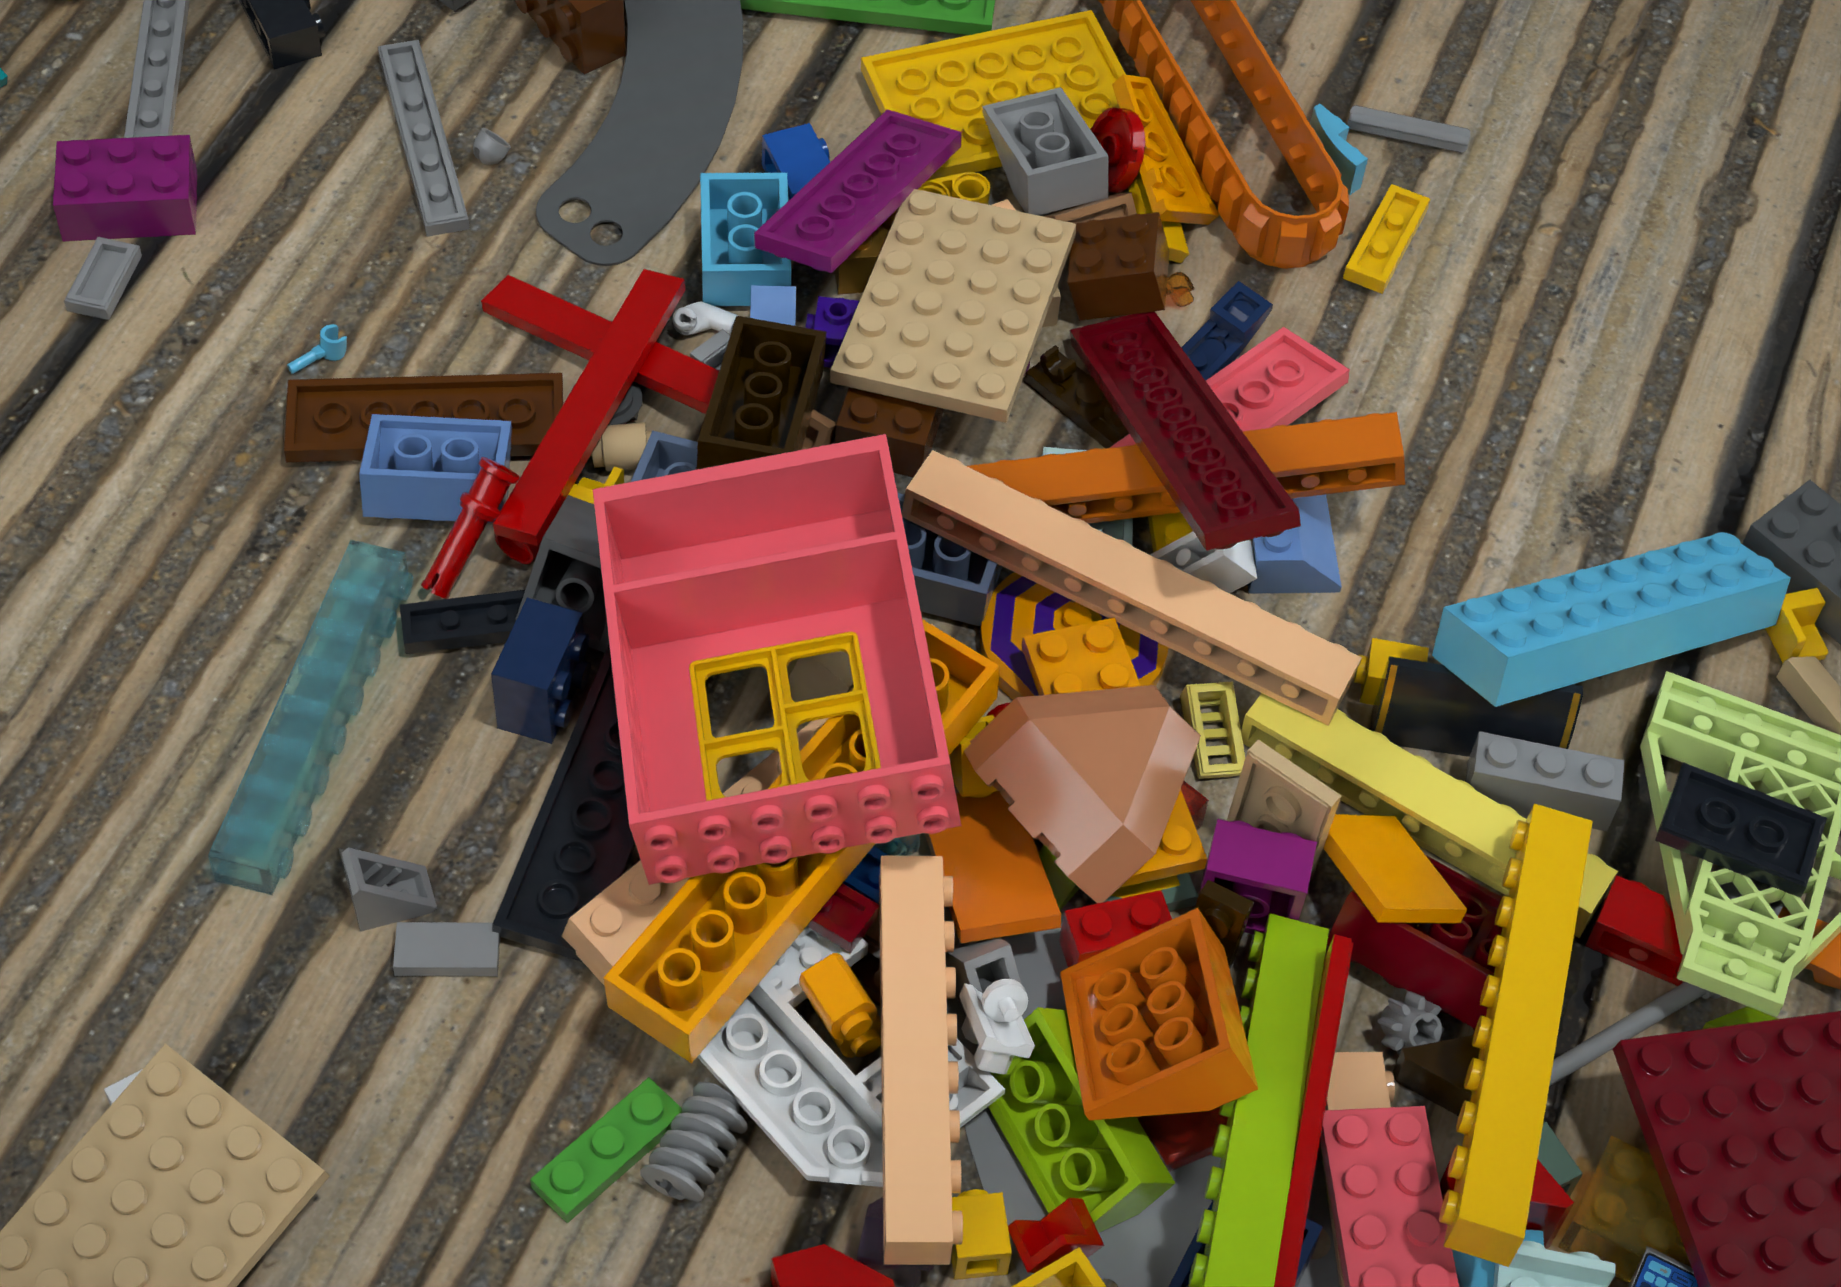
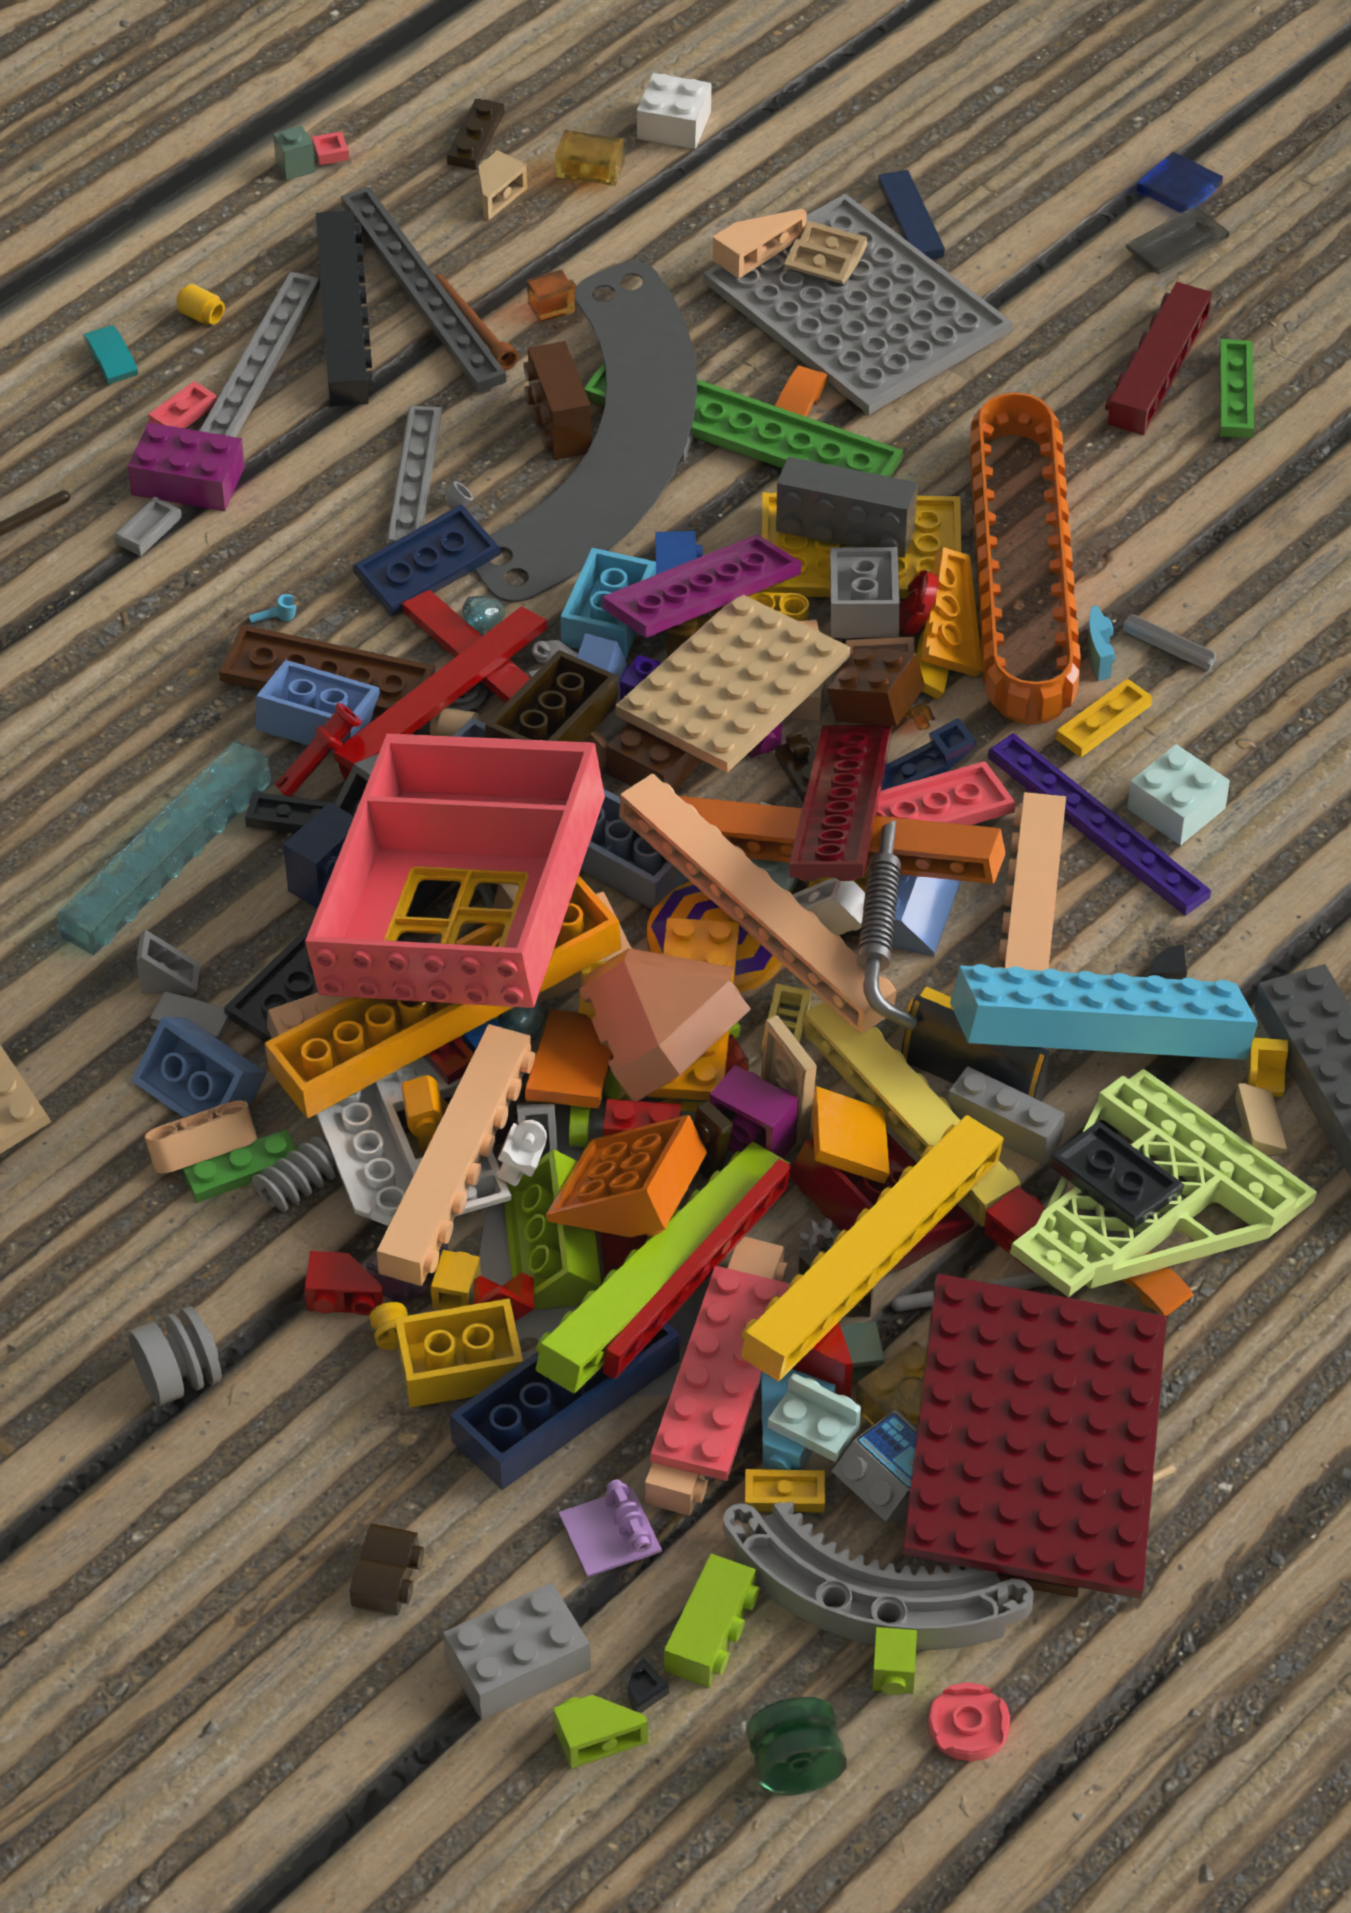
camera: 25 degrees right, 5 degrees down
none -> medium blue slope [131,1017,267,1117]
none -> light nougat beam [145,1100,257,1173]
none -> coral plate [148,381,217,428]
none -> dark blue tile [353,504,501,617]
none -> clear light blue cone [462,596,505,636]
none -> lime beam [569,1106,591,1147]
none -> dark grey brick [776,456,917,558]
none -> flat silver piece [857,820,917,1031]
none -> dark purple tile [988,733,1211,916]
none -> light nougat brick [997,792,1066,971]
none -> light aqua brick [1127,744,1230,846]
none -> black tile [1150,945,1187,980]

